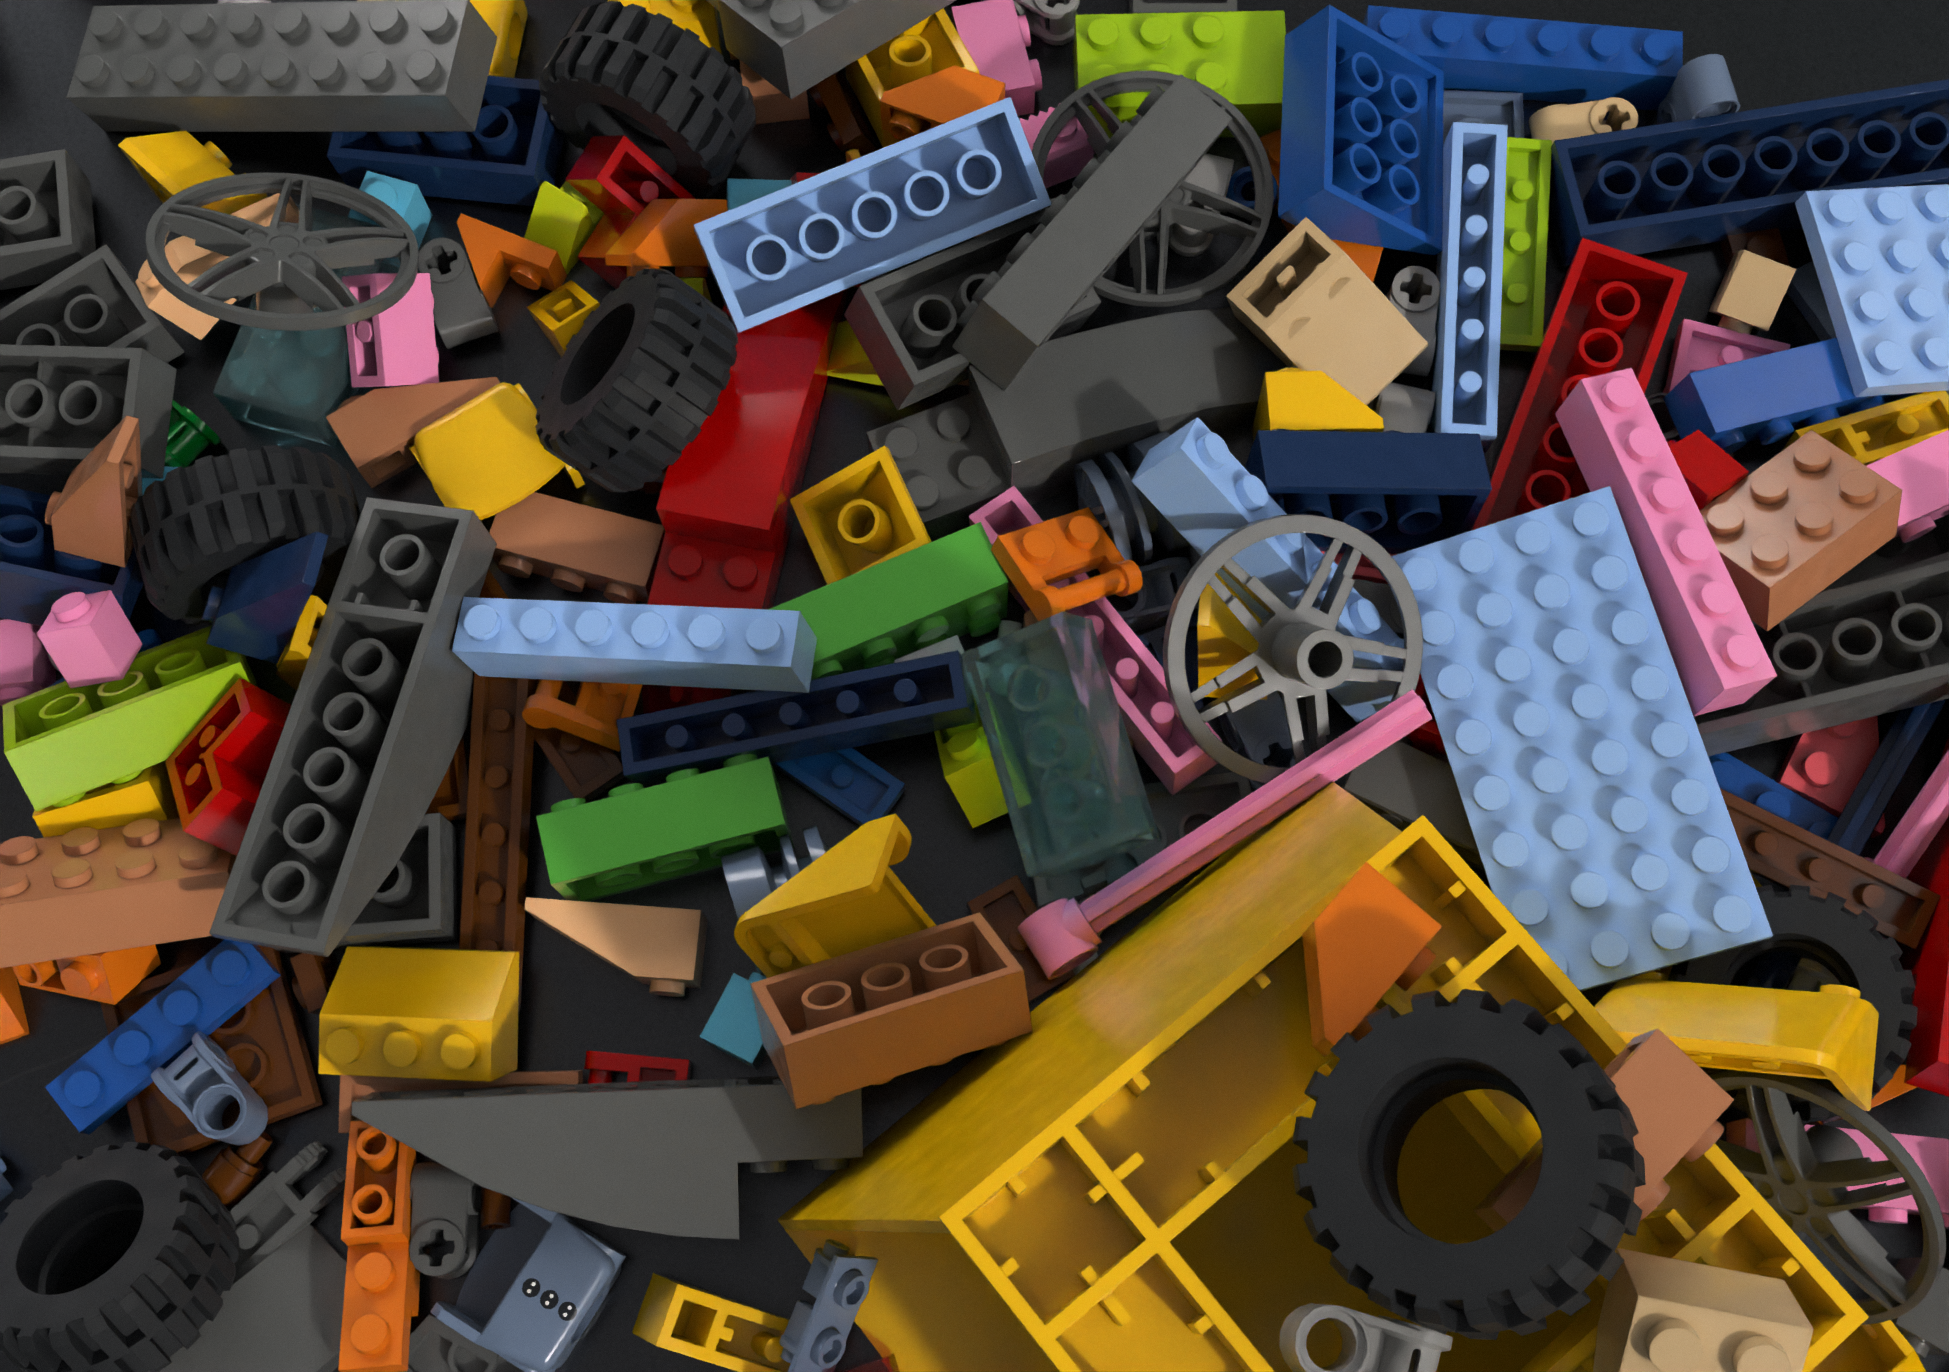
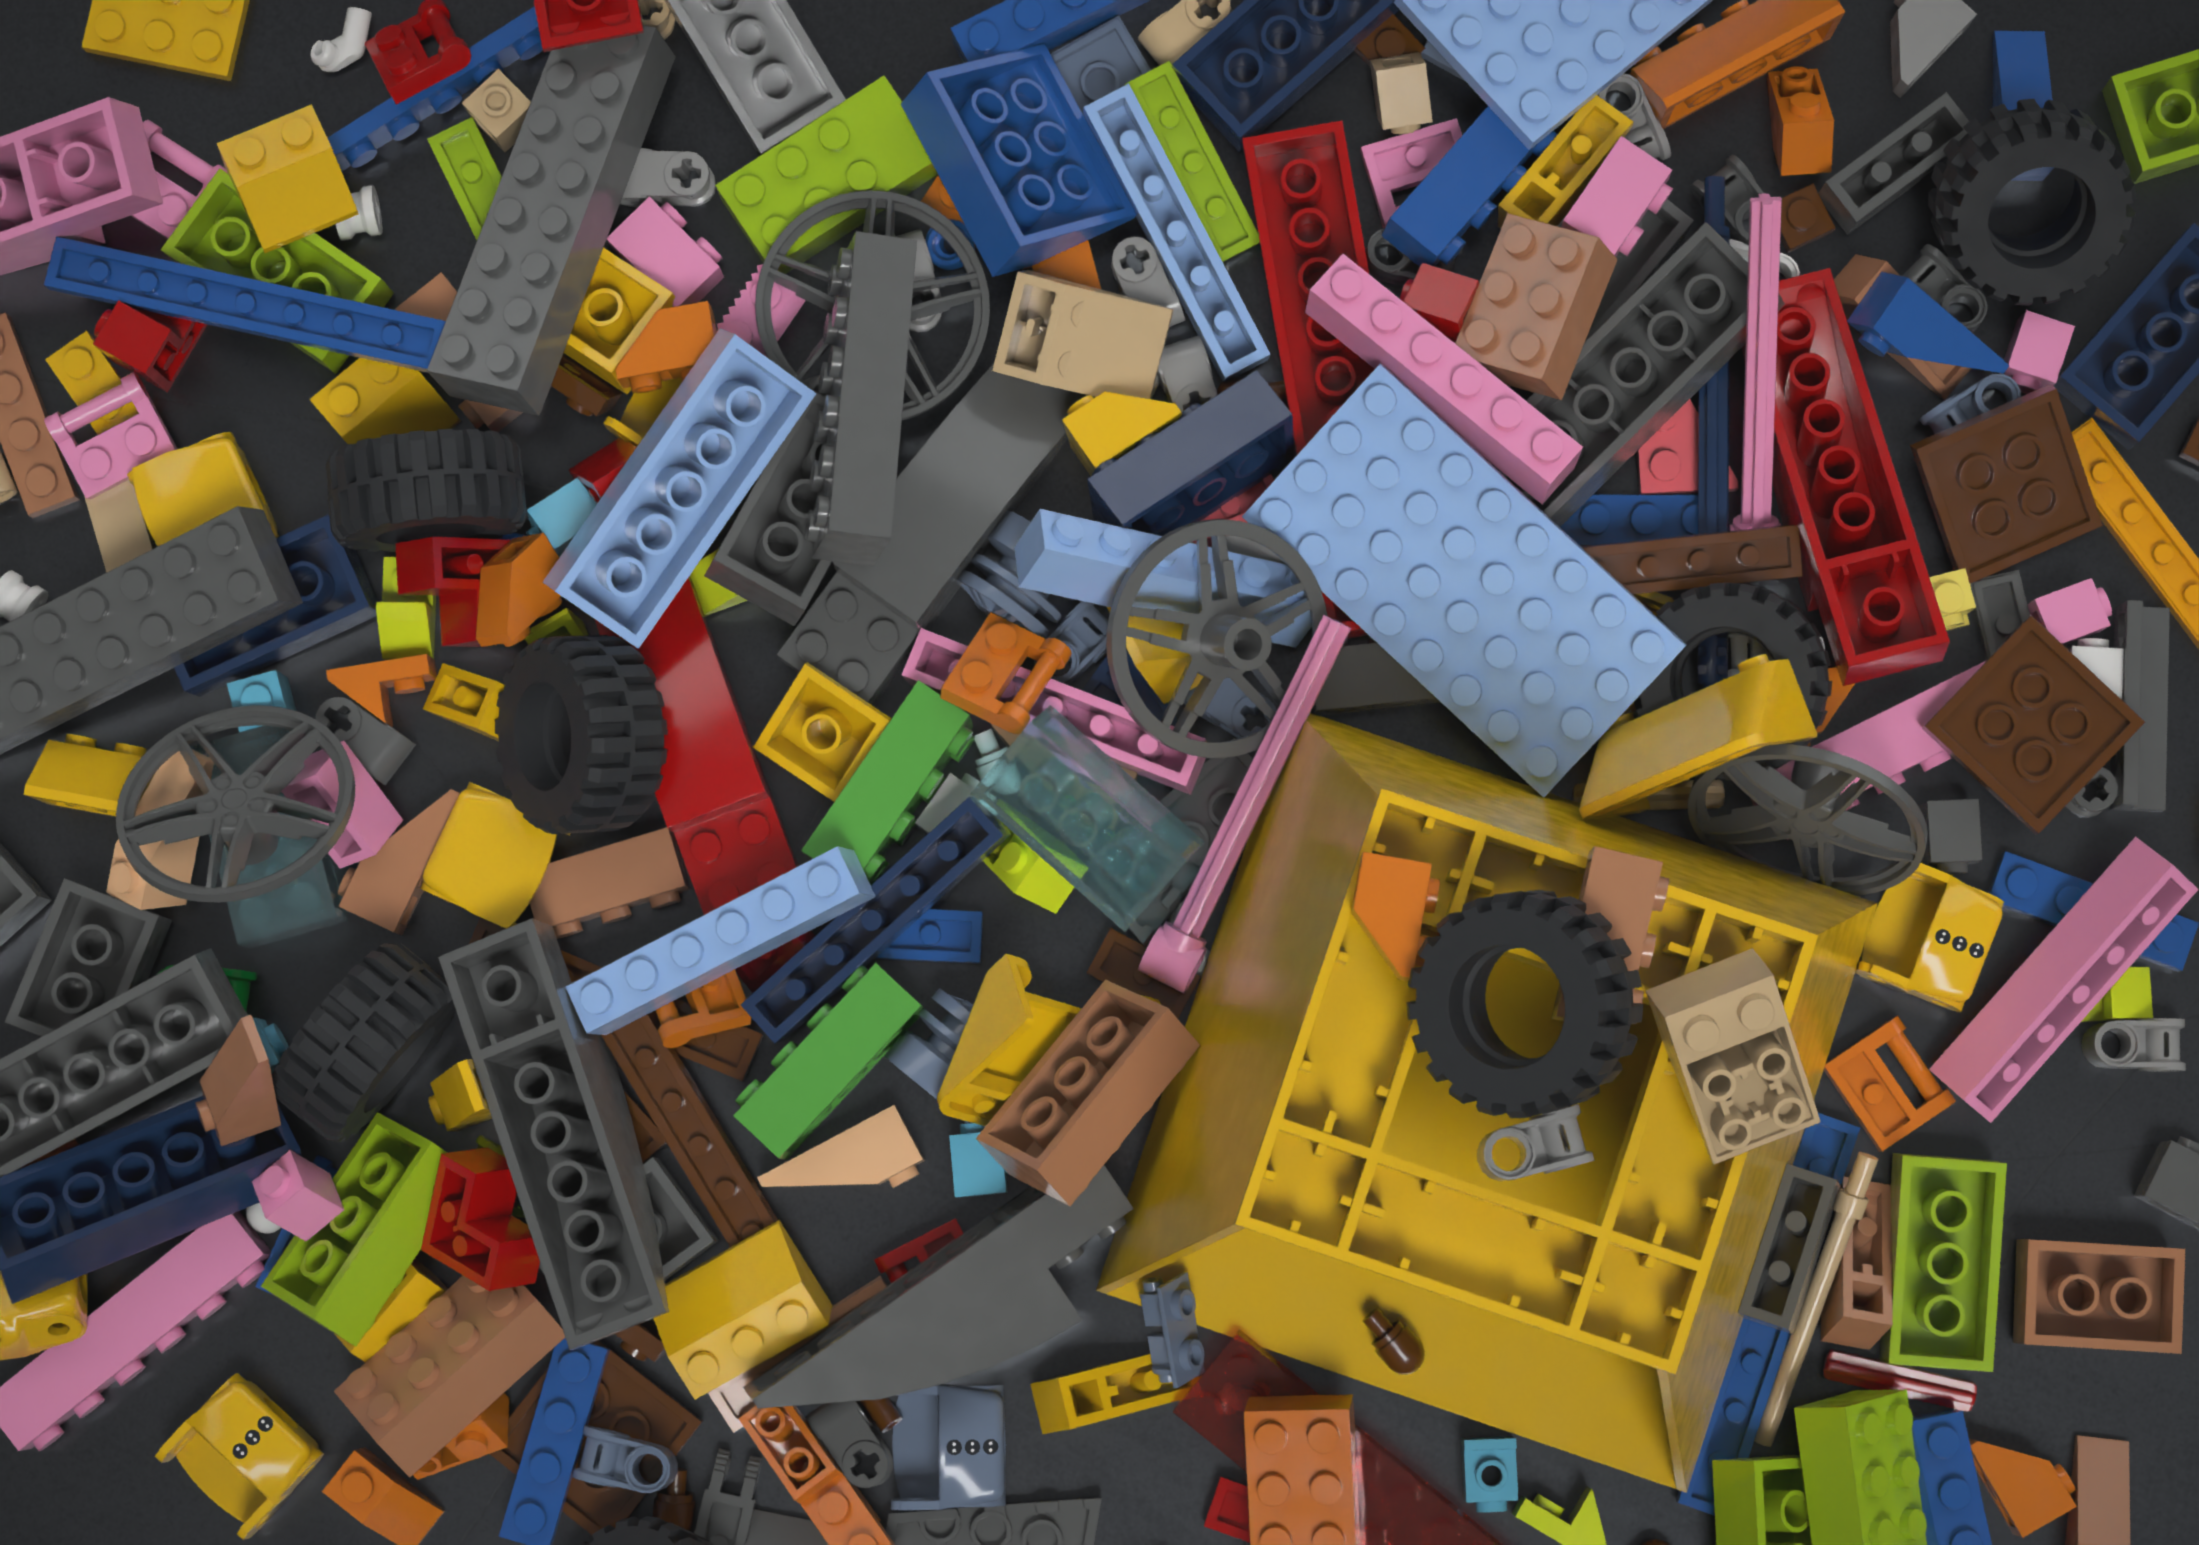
camera: 25 degrees left, 10 degrees up
dark blue slope [201,531,329,664] -> none

